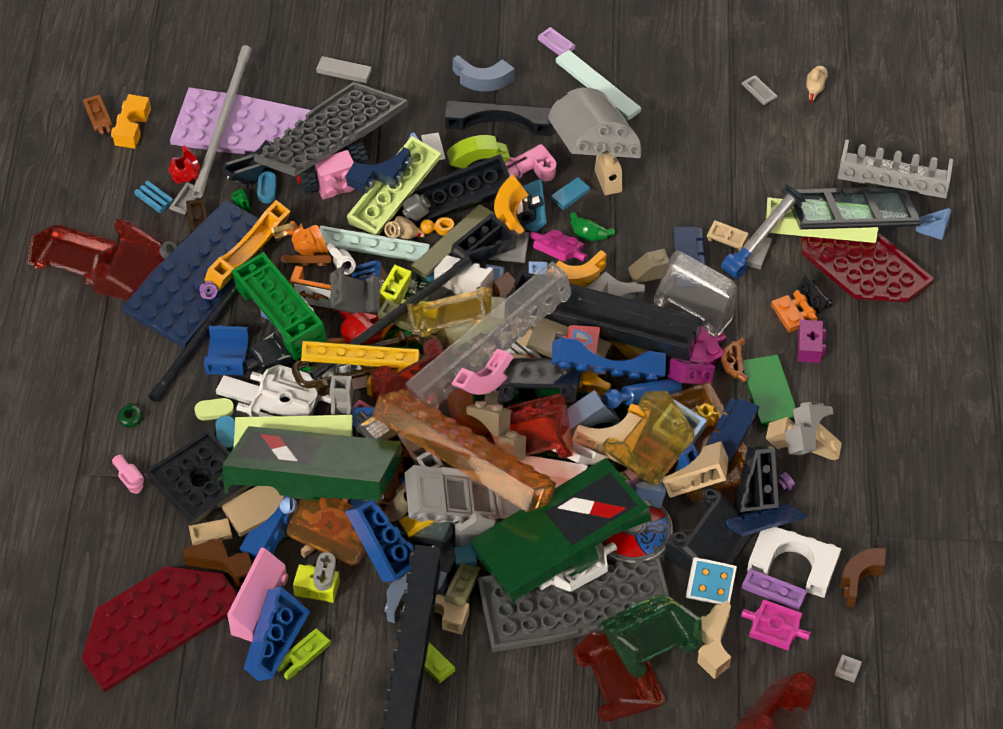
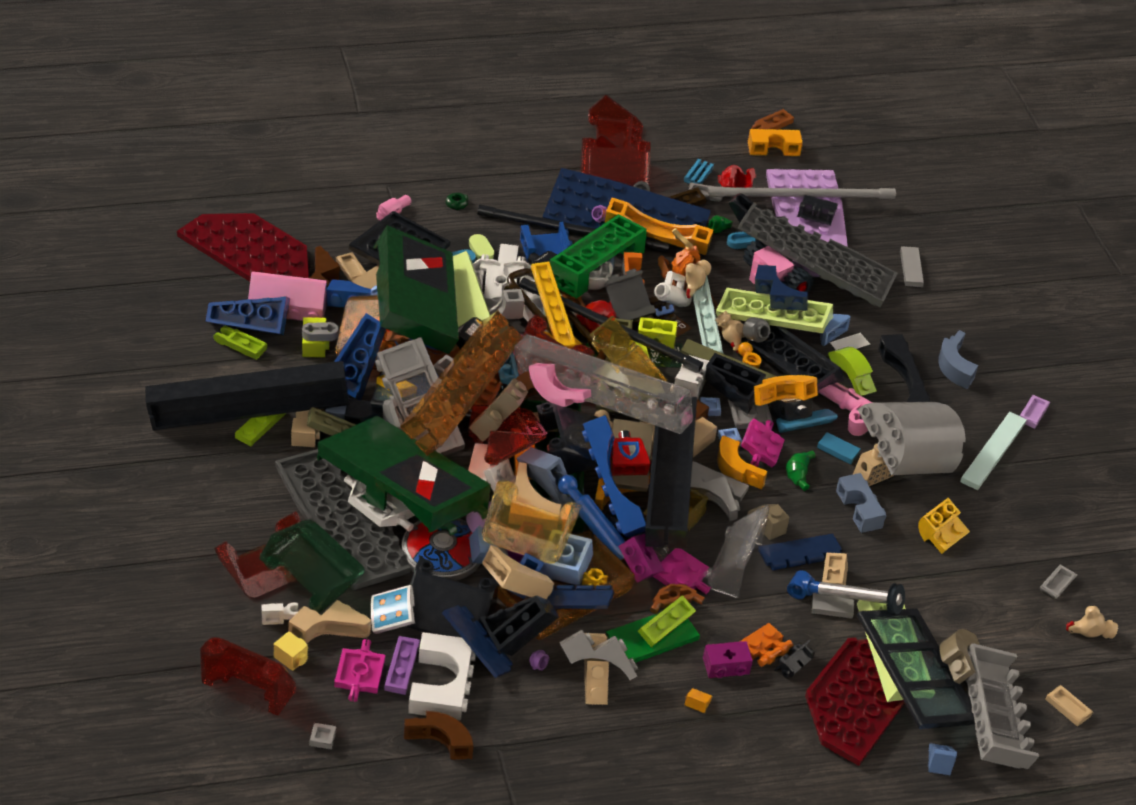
camera: 70 degrees right, 10 degrees down
none -> white plate [262,602,298,625]
none -> light yellow brick [274,632,308,671]
none -> lime plate [638,595,696,647]
none -> light orange slope [685,688,712,713]
none -> tan animal [686,260,711,299]
none -> black hinge [797,195,838,226]
none -> sand blue arch [836,473,886,533]
none -> yellow brick [918,498,970,554]
none -> dark tan arch [940,629,980,684]
none -> tan tile [1045,685,1093,727]

